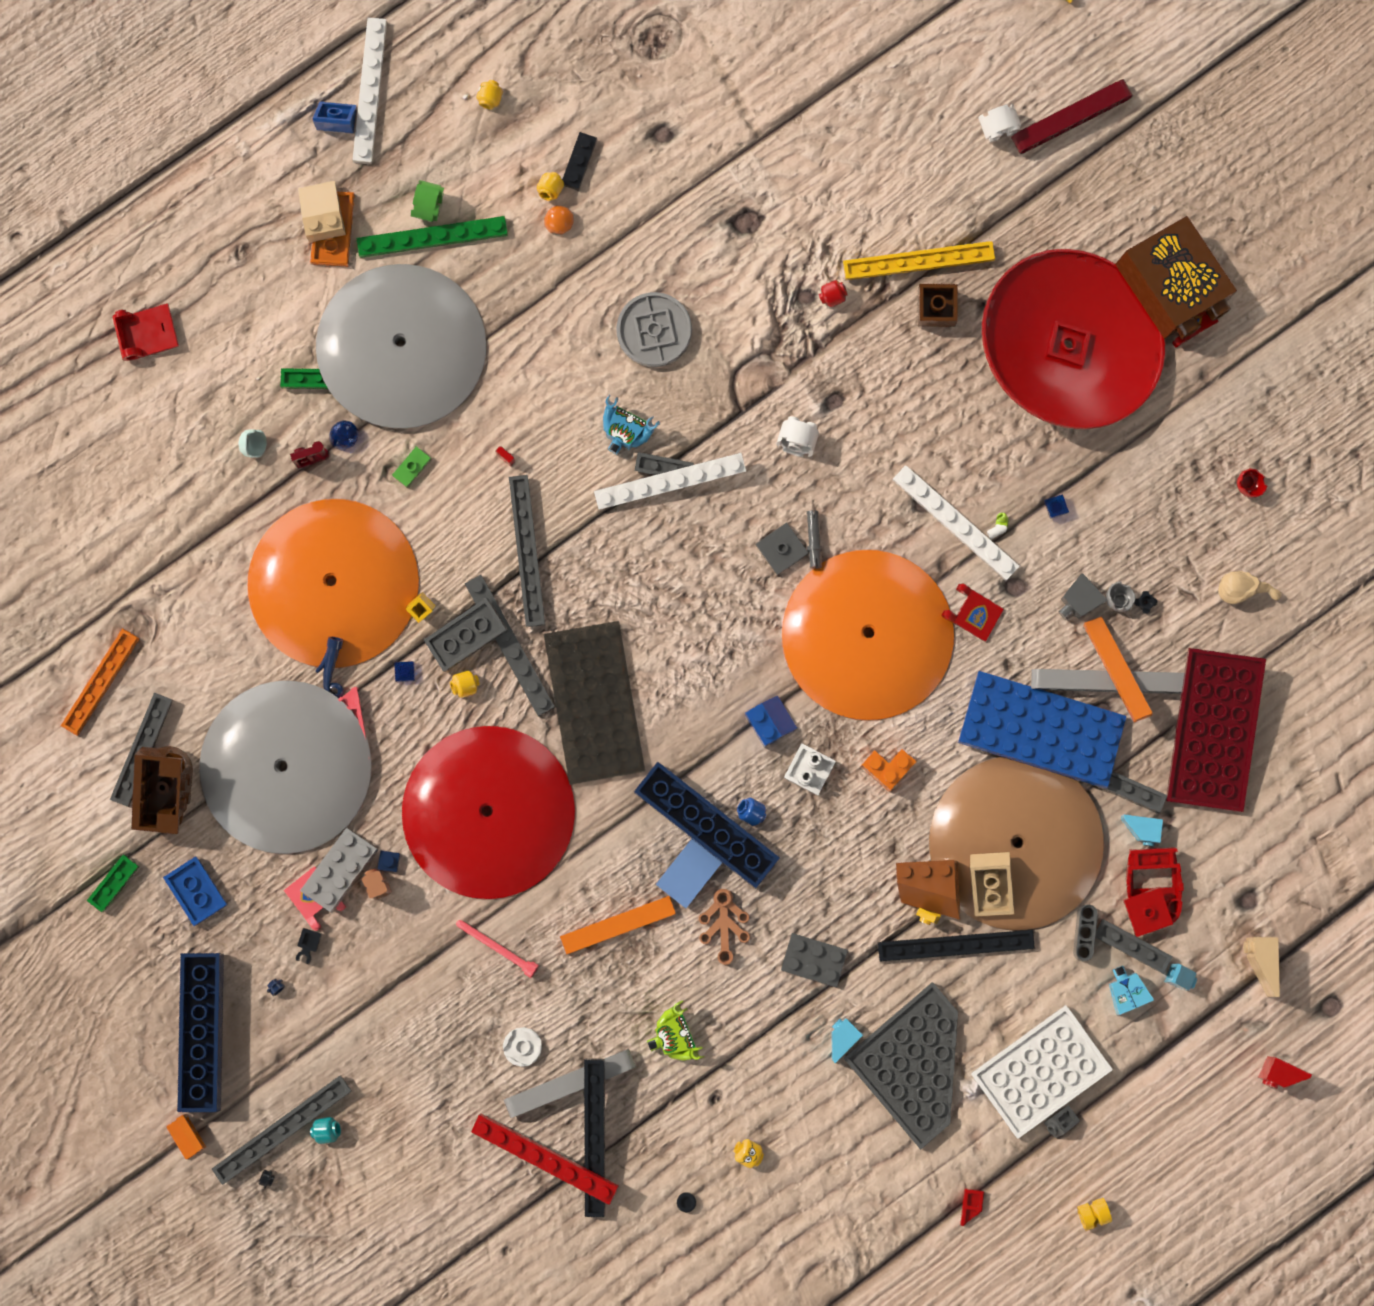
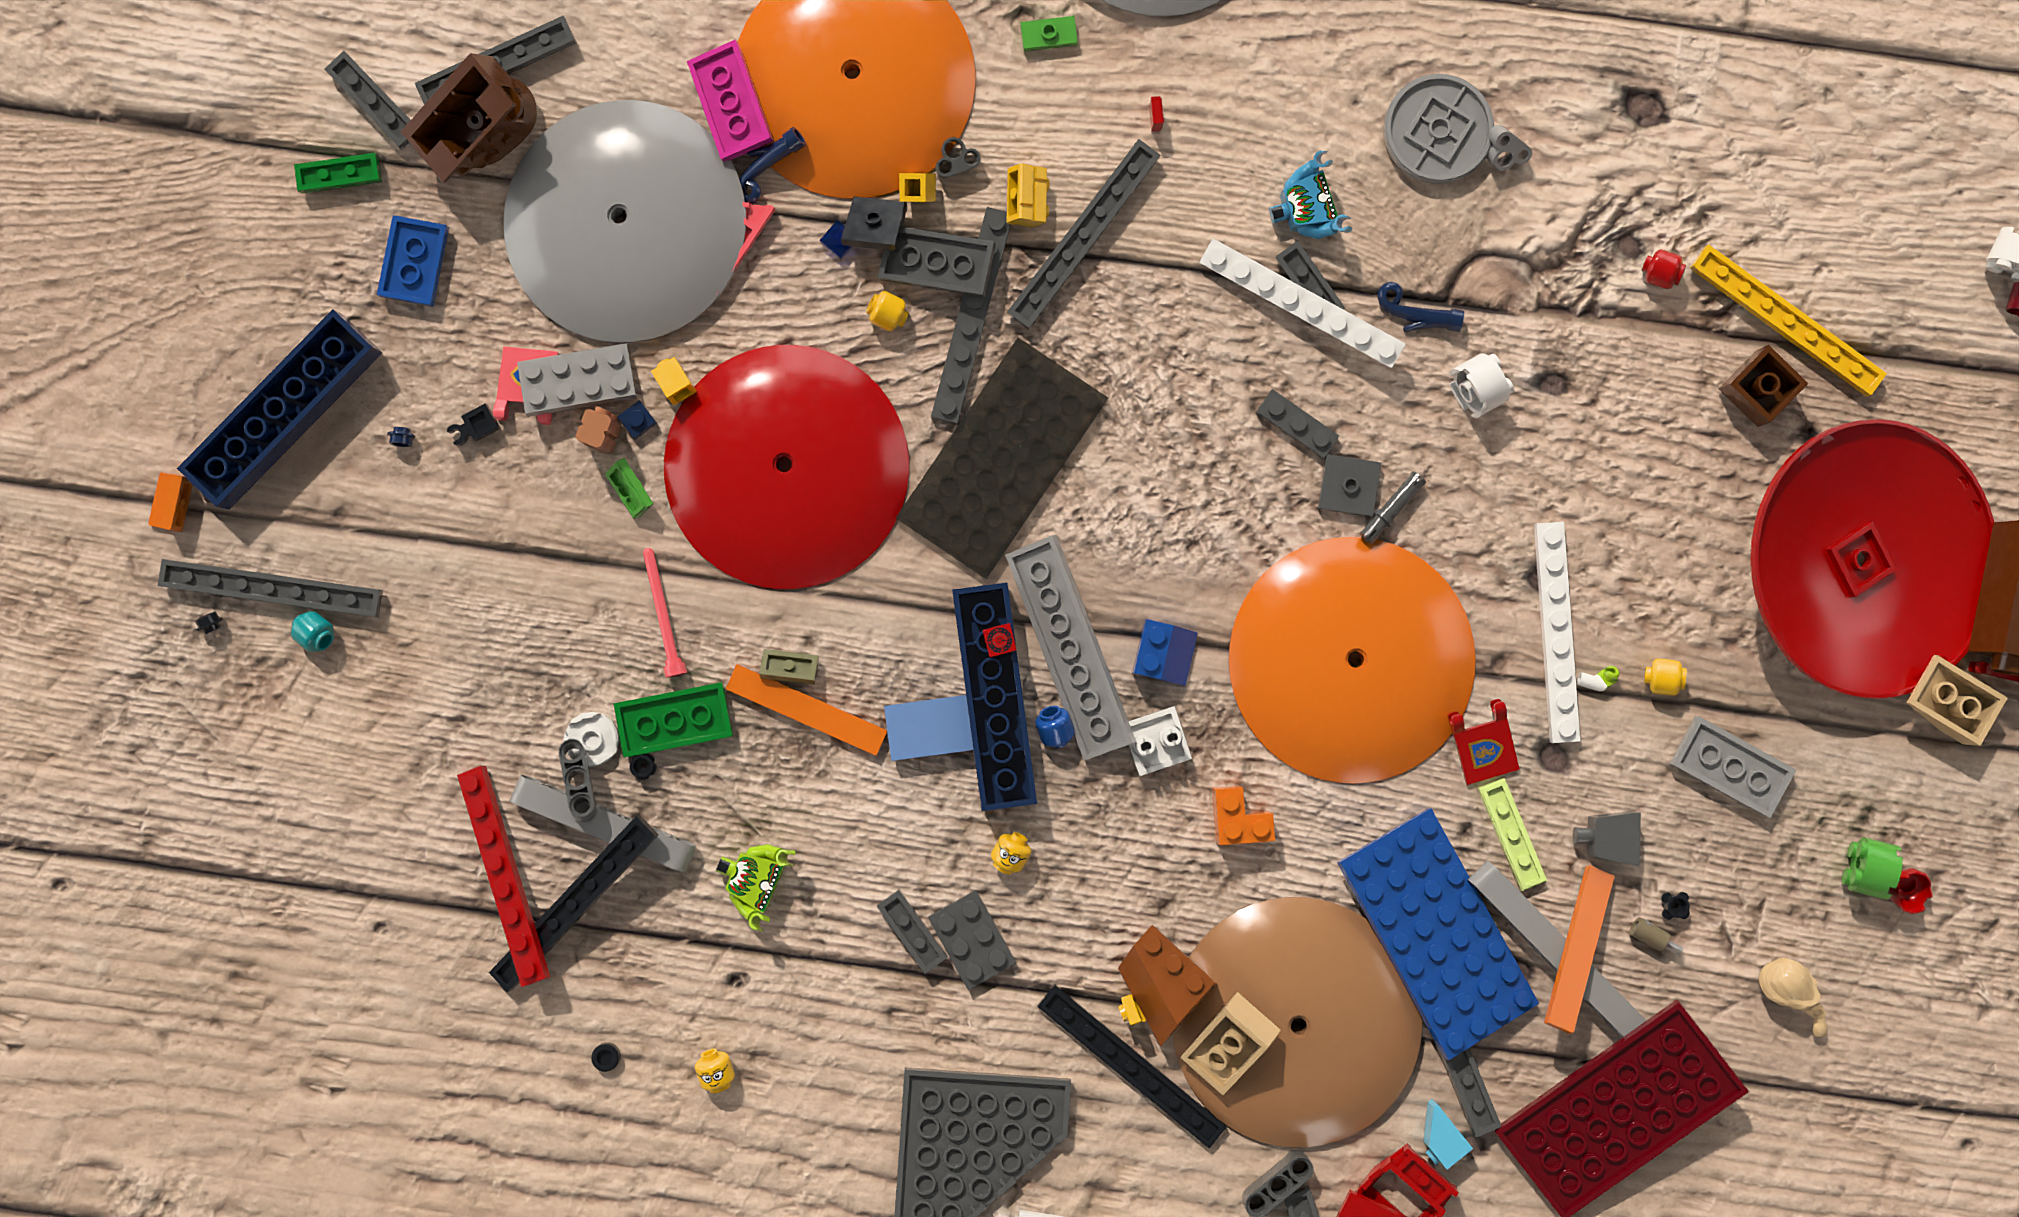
camera: 40 degrees right, 5 degrees up
nougat plant [699,889,750,965] -> none
medium azure slope [831,1018,863,1063] -> none
clear blue plate [1044,494,1069,519] -> none
light grey hair [1106,581,1135,612] -> none
none -> dark grey plate [325,51,410,149]
none -> dark grey beam [559,739,597,823]
none -> bright green plate [605,458,654,519]
none -> green plate [613,682,734,758]
none -> black plate [629,753,657,780]
none -> yellow brick [651,357,697,406]
none -> dark pink plate [687,40,773,162]
none -> olive plate [759,649,819,685]
none -> black plate [841,197,907,251]
none -> dark grey plate [877,889,948,974]
none -> dark grey piece [935,137,981,178]
none -> tile [983,623,1017,657]
none -> yellow head [991,832,1032,875]
none -> light grey plate [1006,535,1136,761]
none -> yellow brick [1007,163,1050,227]
none -> dark grey plate [1255,389,1340,459]
none -> dark blue plant [1377,282,1465,333]
none -> yellowish green tile [1477,778,1547,891]
none -> light grey piece [1486,125,1532,171]
none -> dark tan piece [1629,917,1683,956]
none -> yellow head [1644,658,1687,696]
none -> light grey plate [1670,716,1796,818]
none -> bright green brick [1842,837,1903,900]
none -> tan slope [1906,655,2008,746]

